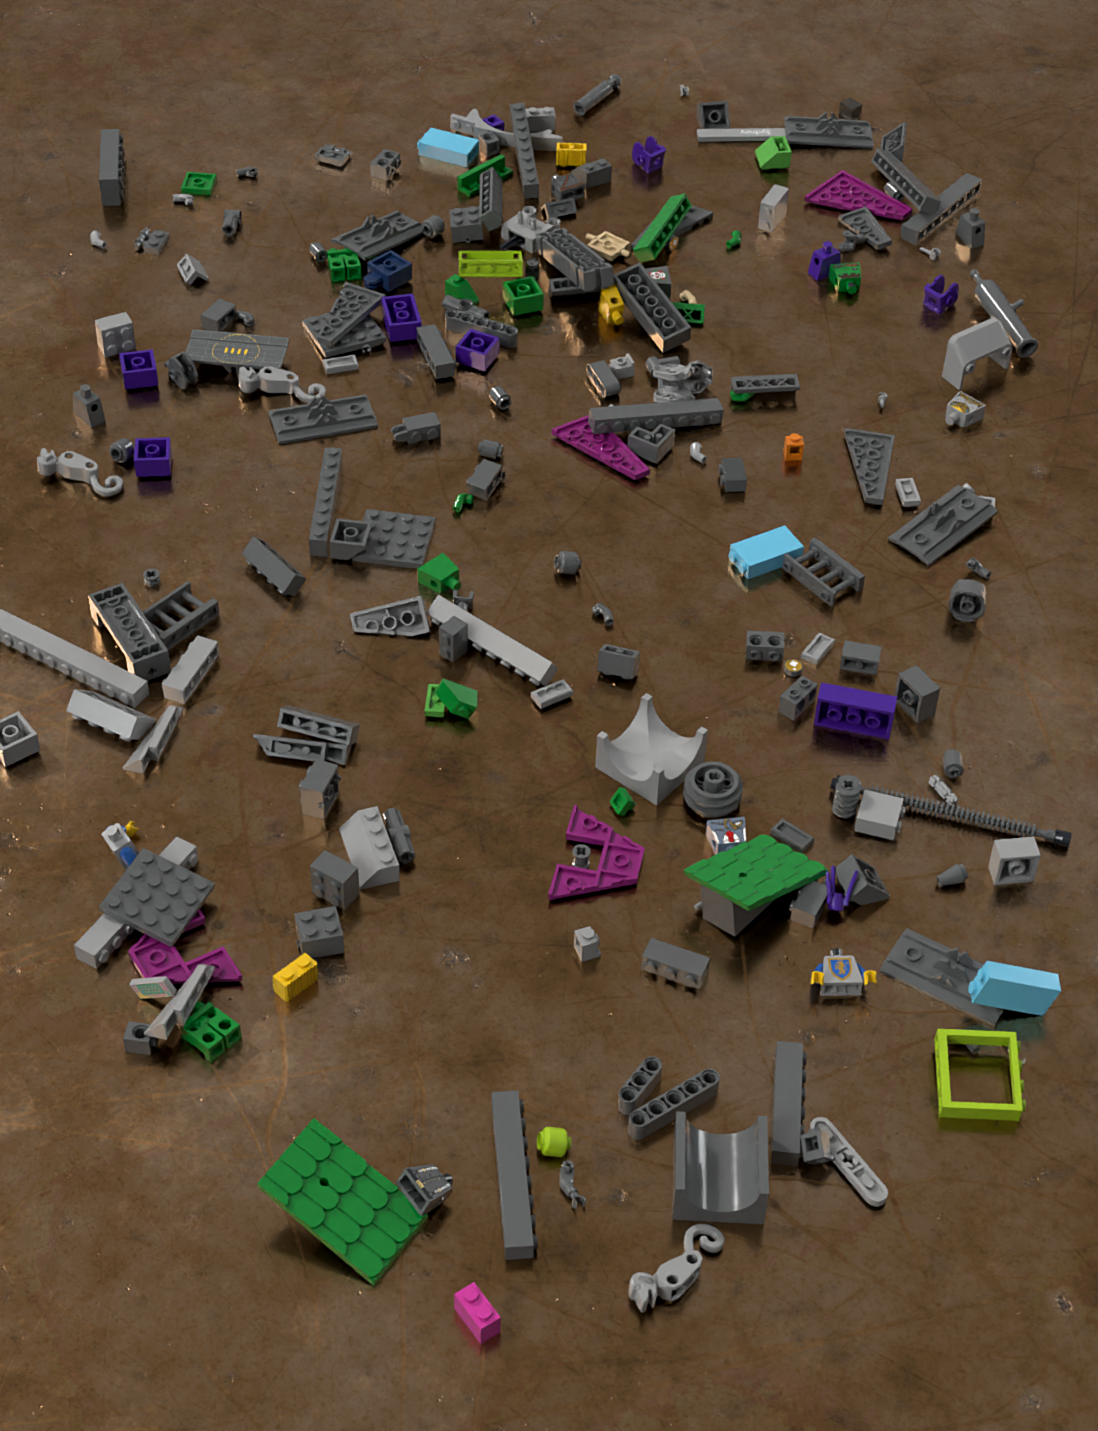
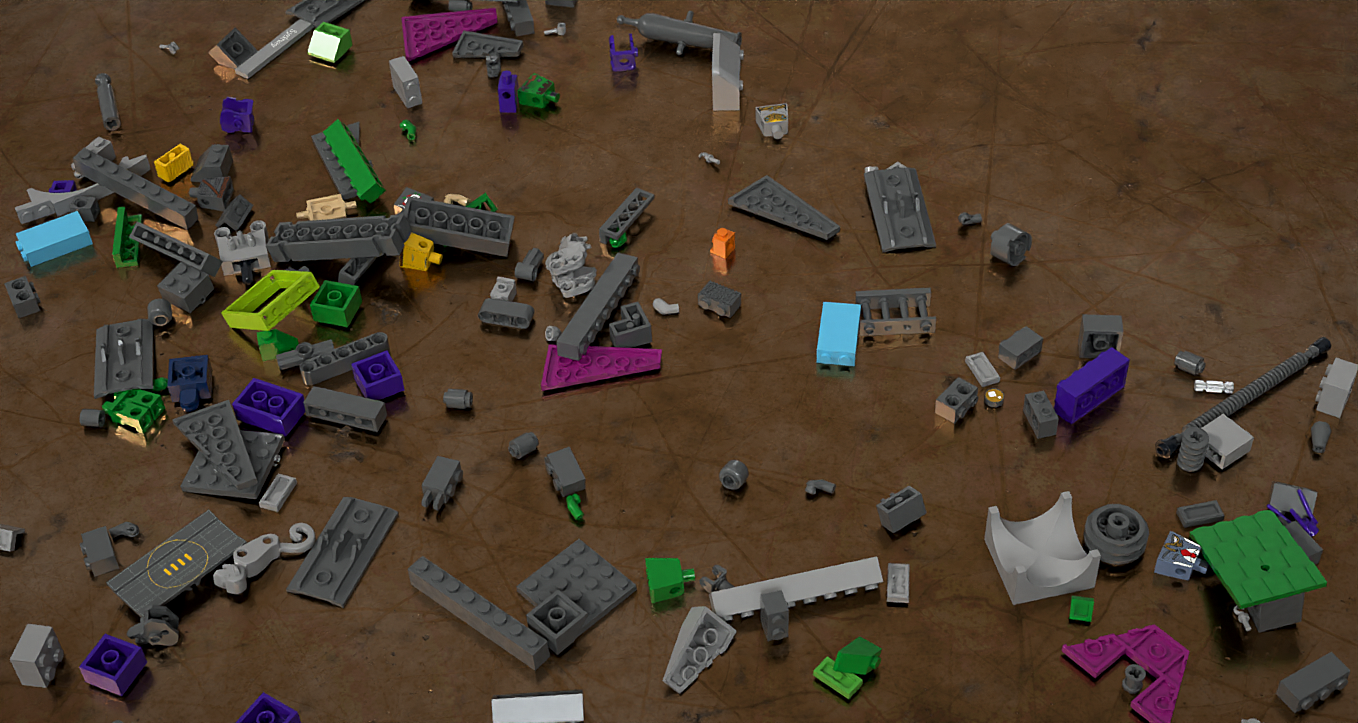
camera: 50 degrees left, 0 degrees up
light grey plate [895,478,921,507] -> none

